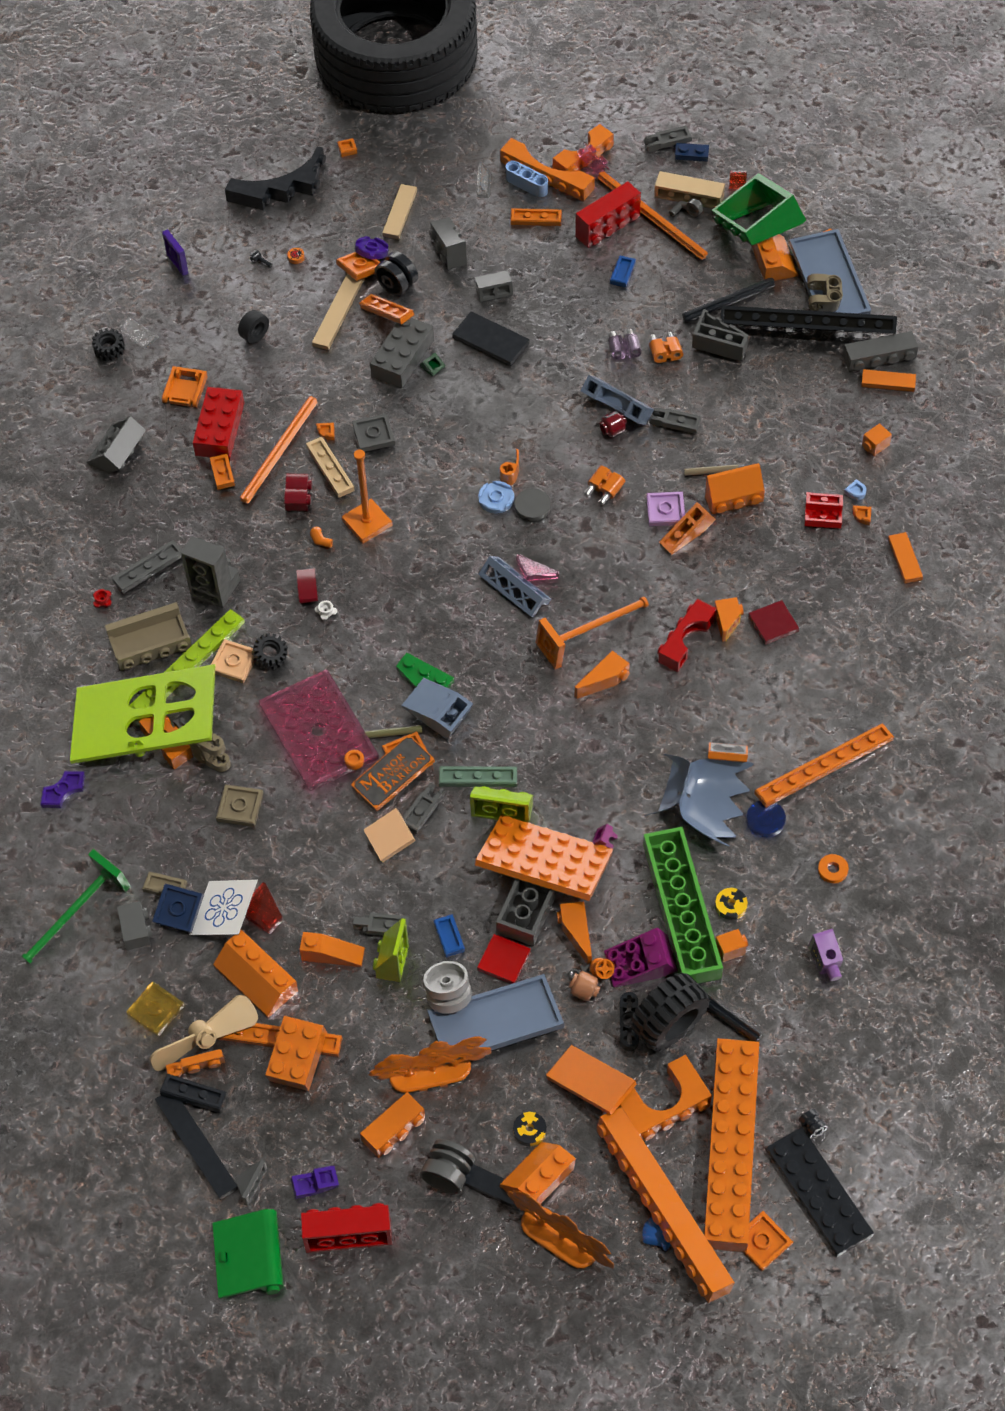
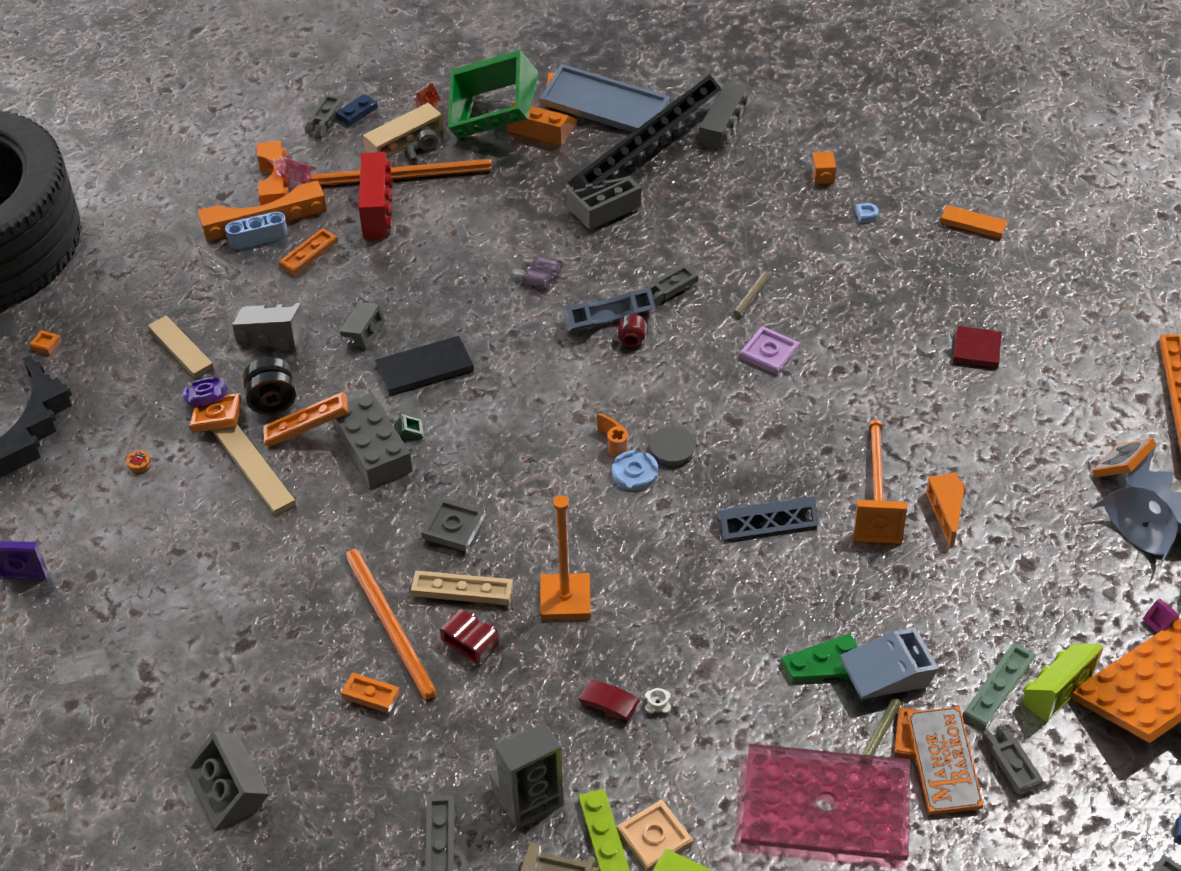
camera: 55 degrees left, 10 degrees down
black tyre [92,328,125,361] -> none
orange container [162,366,208,408] -> none
red brick [193,387,244,460] -> none
black tyre [238,310,269,343] -> none
black hand [250,250,273,267] -> none
black tyre [252,633,288,670] -> none
orange arm [310,526,333,548] -> none
orange tile [316,423,335,440] -> none
orange tile [344,750,364,770] -> none
light nougat tile [364,808,416,862] -> none
clear pink tile [516,555,559,581] -> none
orange piece [584,465,626,505] -> none
blue tile [610,255,636,288] -> none
orange piece [649,332,683,363] -> none
red arch [657,599,717,672] -> none
orange slope [659,502,716,554] -> none
black axle [682,278,775,322] -> none
orange slope [705,463,765,514] -> none
orange slope [714,597,744,642] -> none
red slope [805,492,843,529] -> none
dark tan piece [807,274,843,312] -> none
orange tile [852,505,871,525] -> none
orange tile [861,369,916,392] -> none

